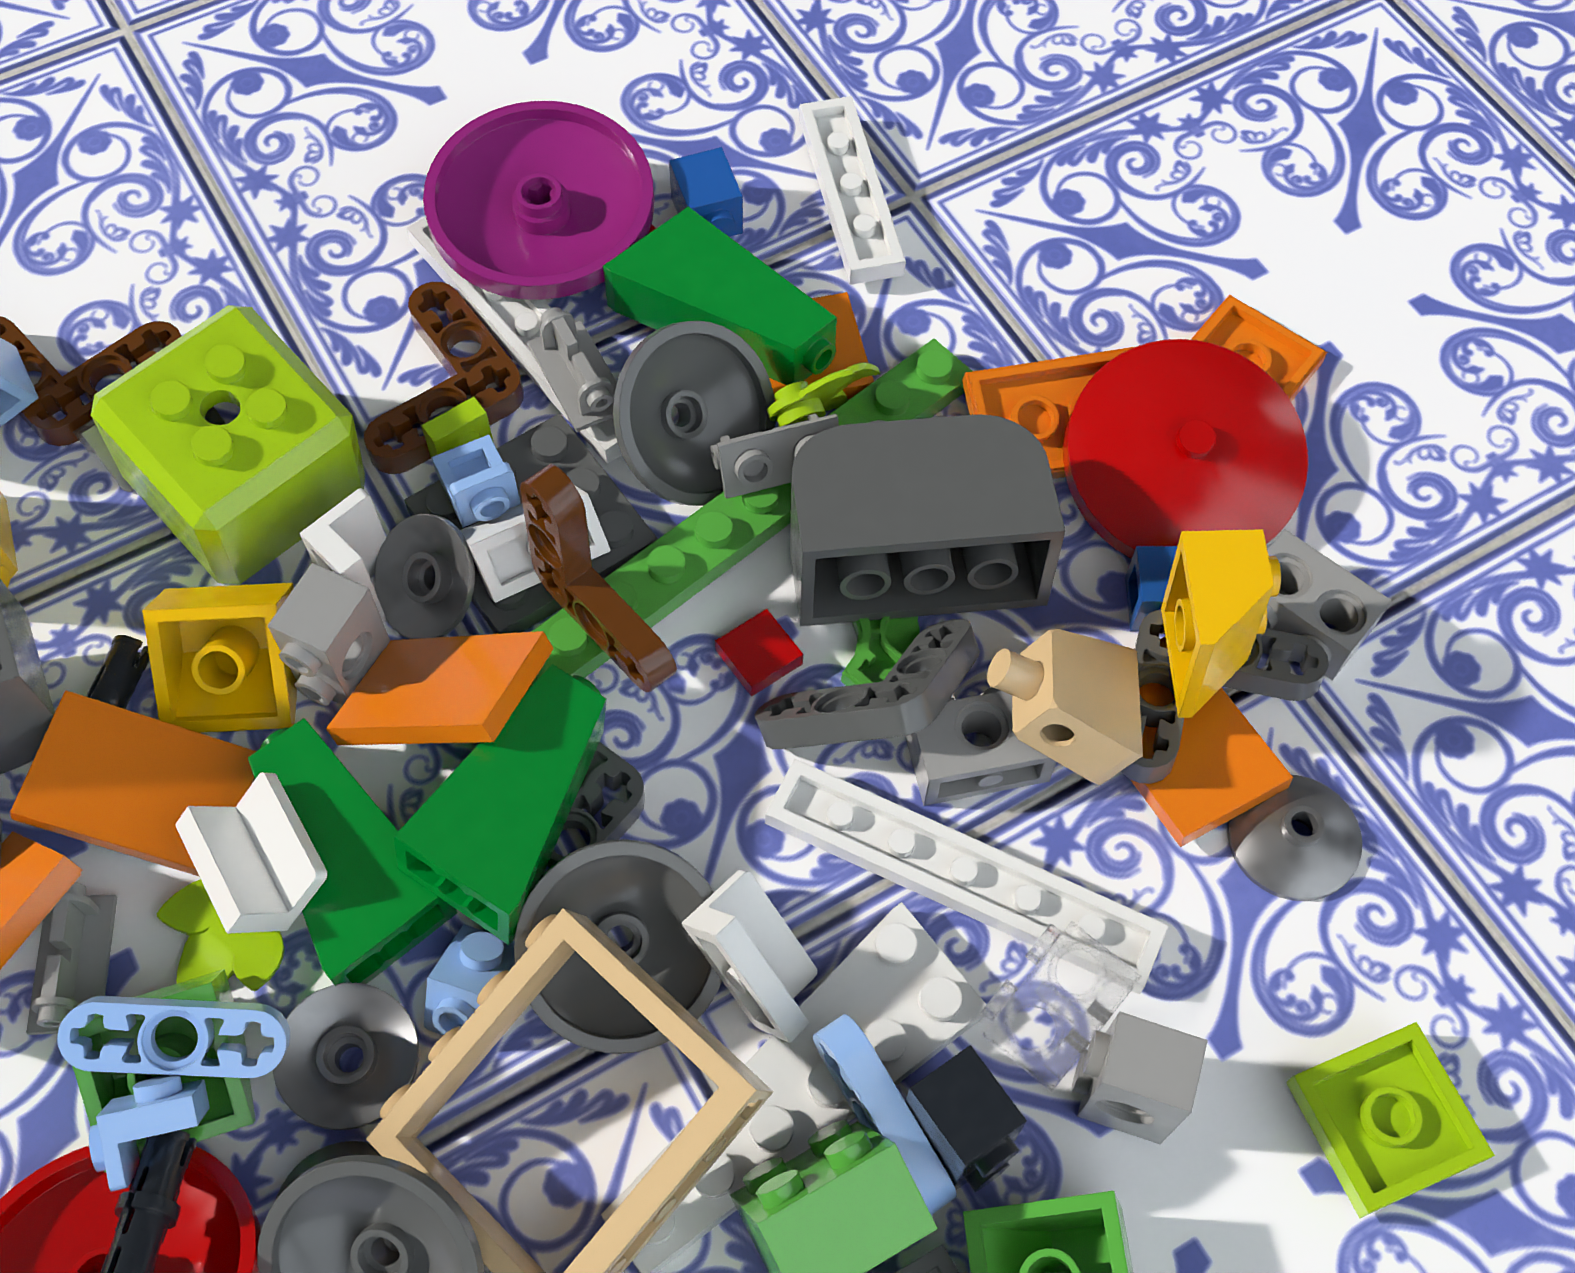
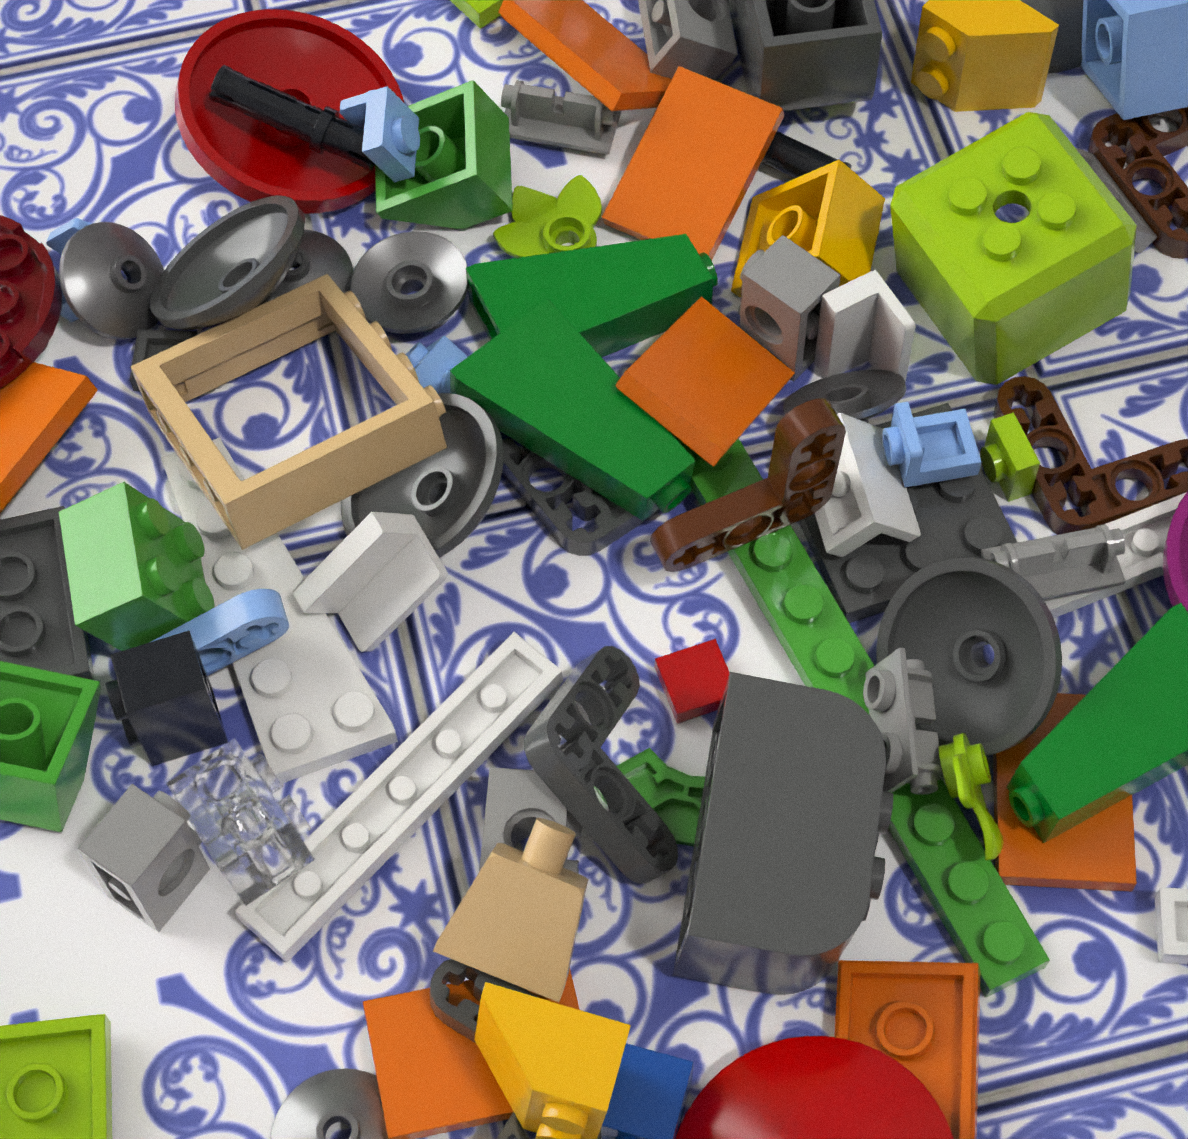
camera: 110 degrees right, 0 degrees up
light blue beam [57,996,290,1078] -> none
white panel [175,772,327,934] -> none

